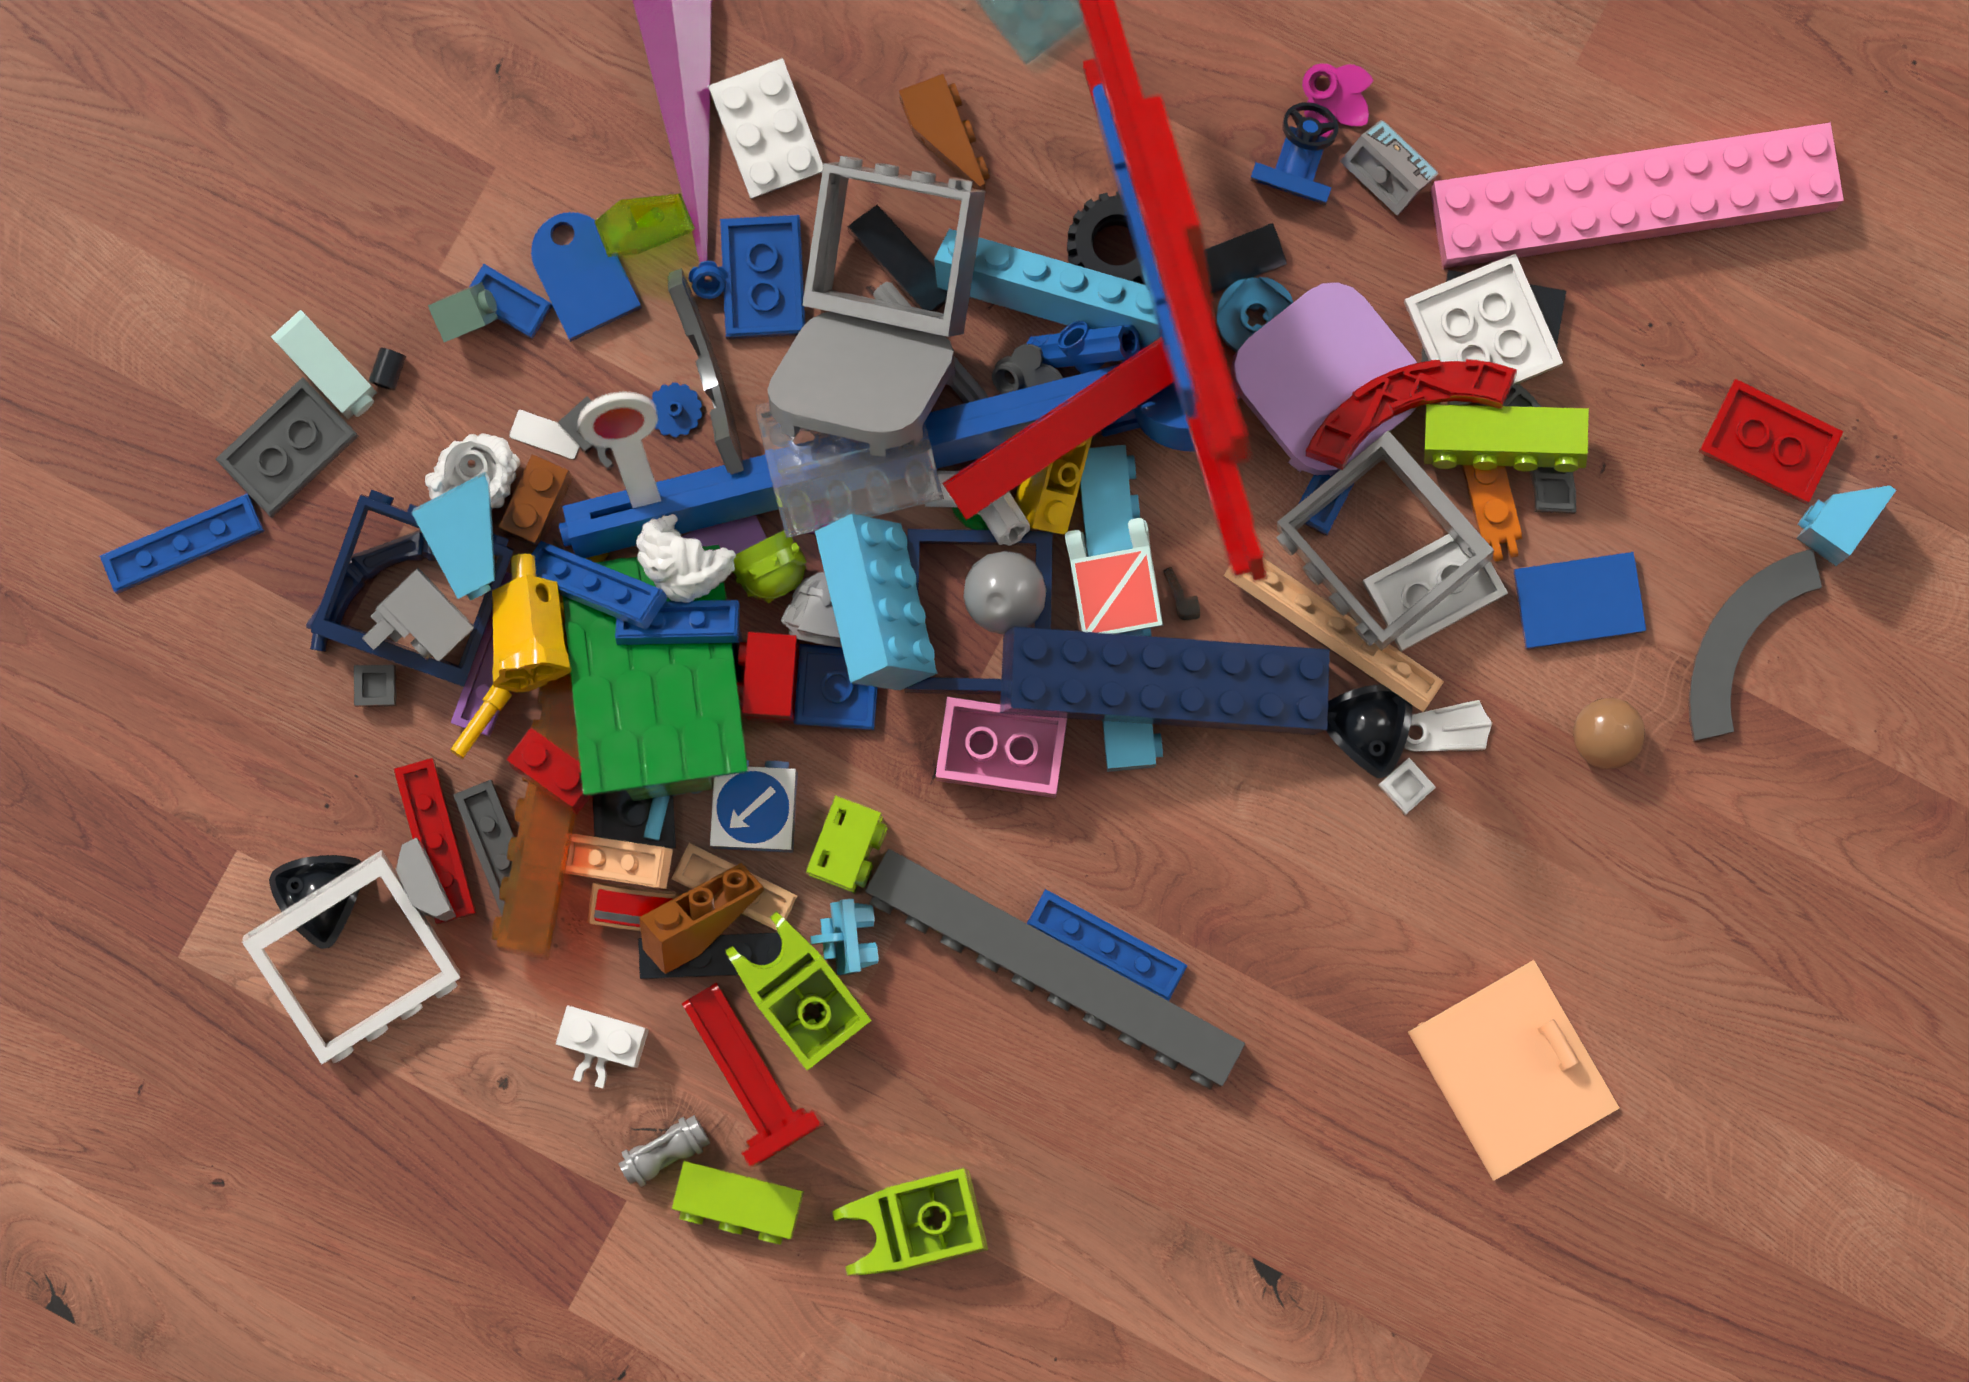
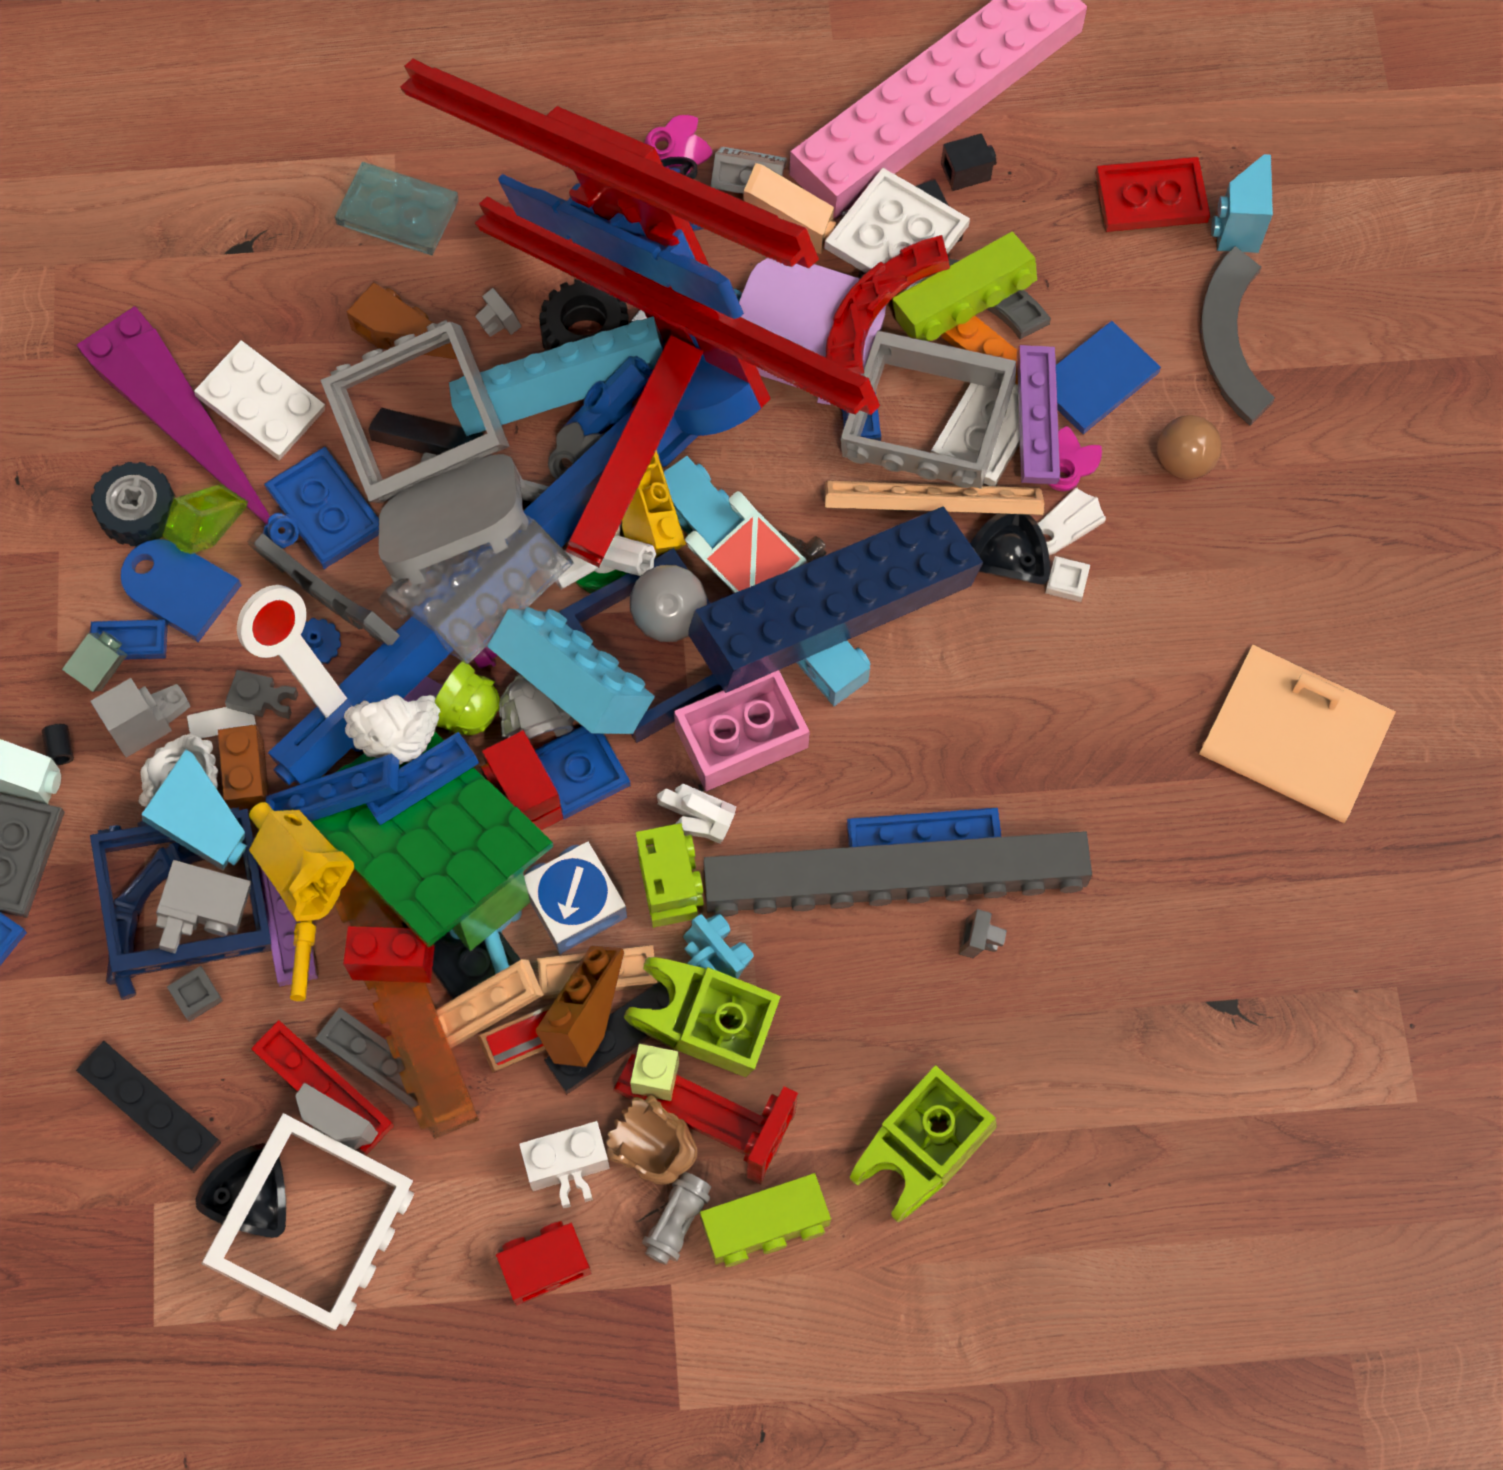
camera: 40 degrees left, 15 degrees down
none -> black plate [76,1041,221,1173]
none -> light grey hinge [90,678,191,758]
none -> black wheel [91,462,178,546]
none -> light grey tile [475,288,522,337]
none -> red brick [495,1221,592,1306]
none -> medium nougat hair [606,1095,698,1185]
none -> yellowish green brick [630,1044,679,1101]
none -> white rock [657,784,736,844]
none -> light nougat slope [744,163,837,254]
none -> black brick [941,133,997,191]
none -> dark grey tile [959,909,1007,958]
none -> medium lavender plate [1017,345,1060,484]
none -> dark pink plate [1048,426,1102,491]

